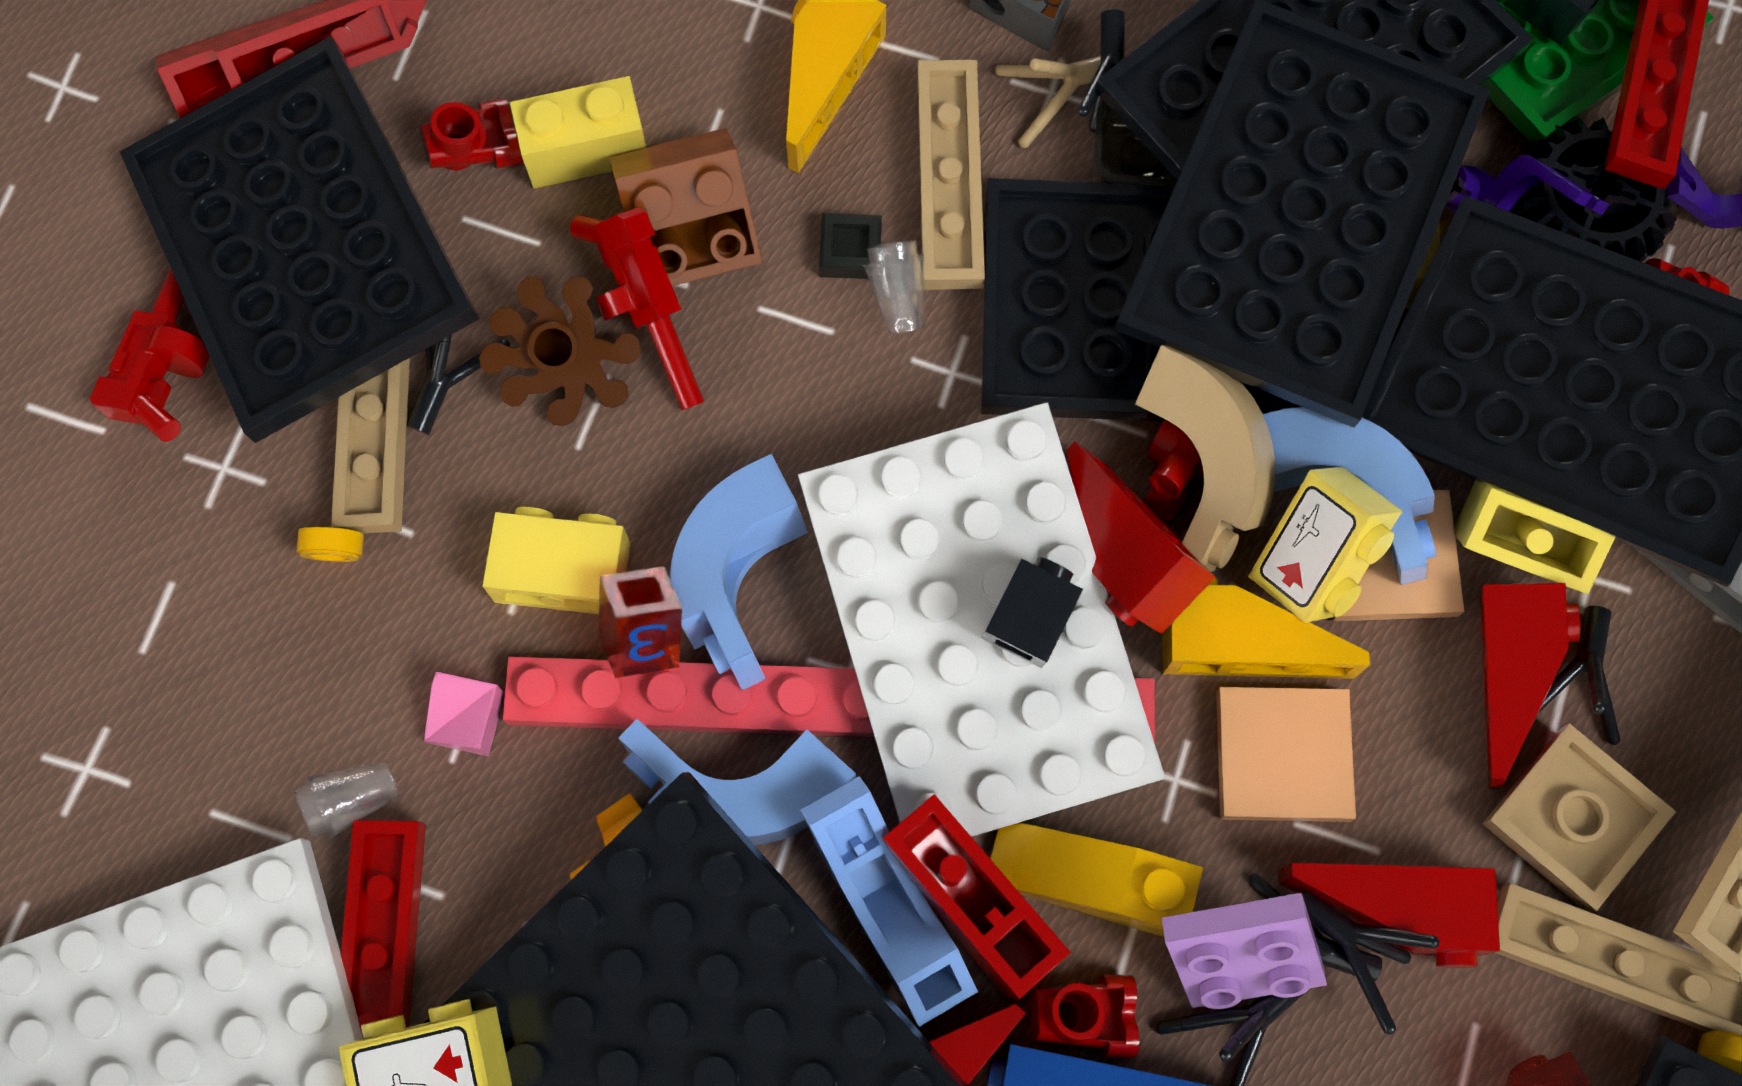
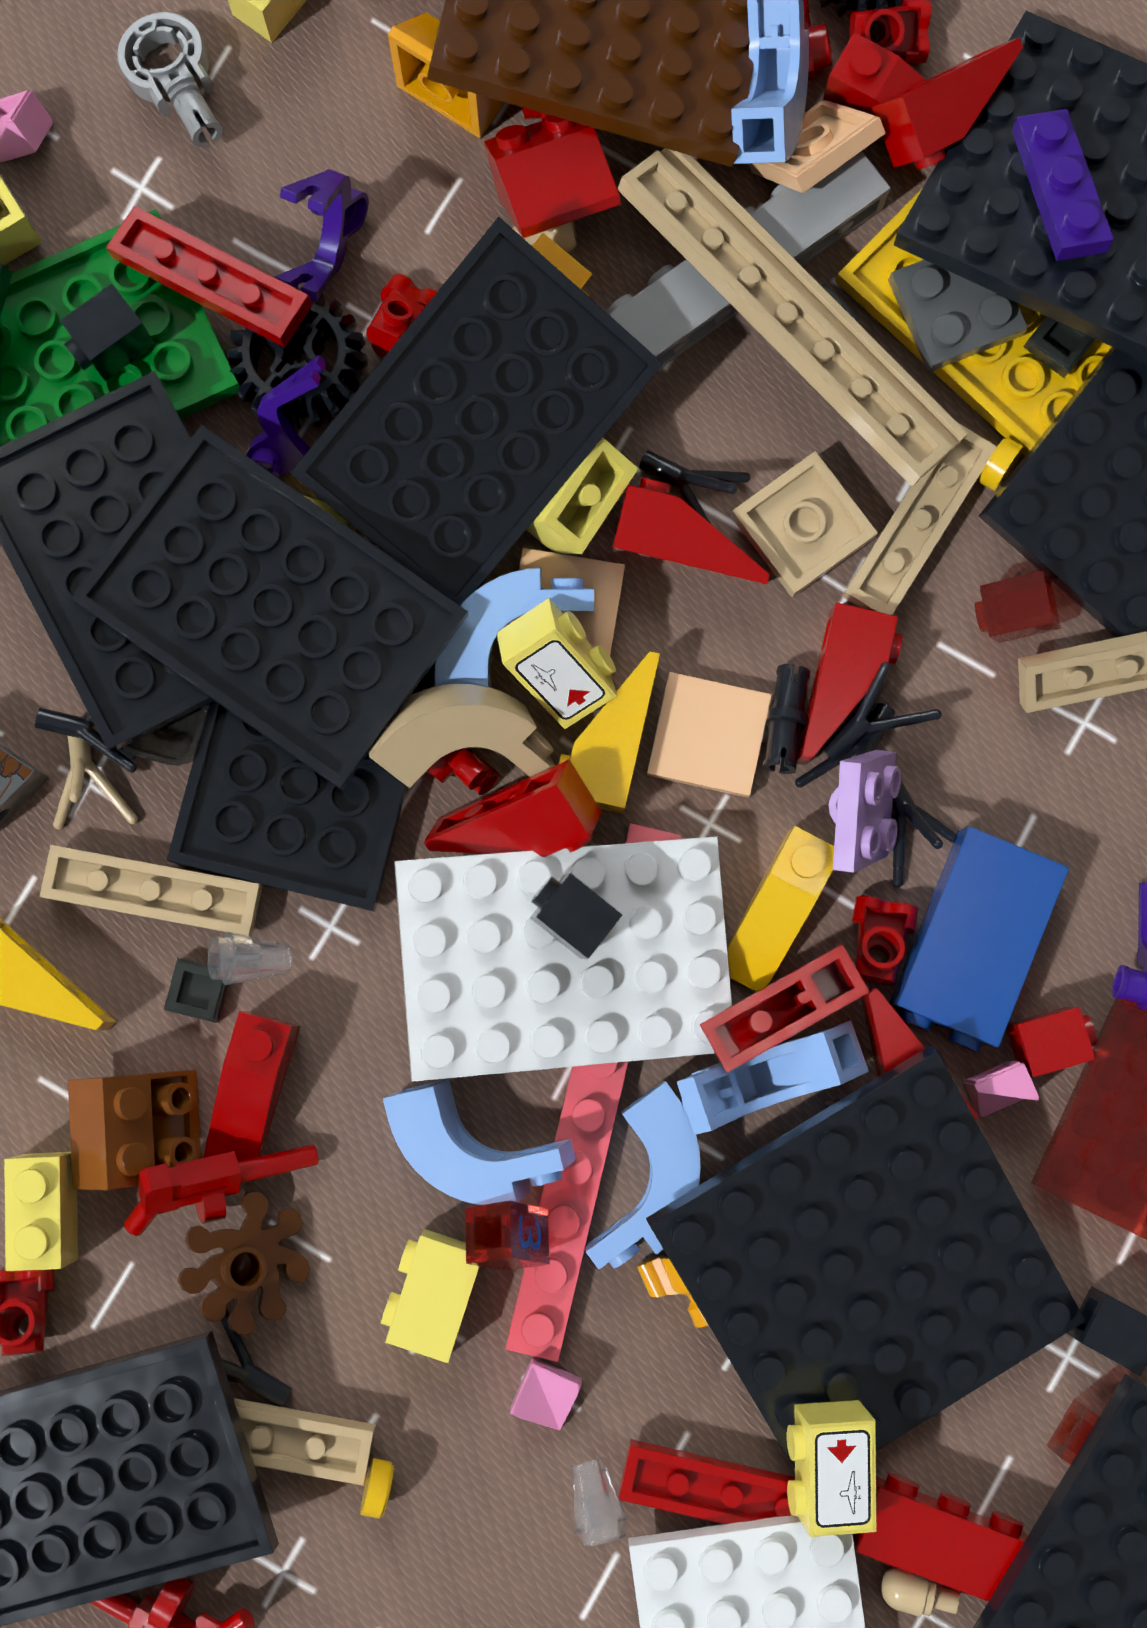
camera: 80 degrees left, 10 degrees up
none -> red slope [203,1011,301,1181]
none -> black pin [762,664,810,774]

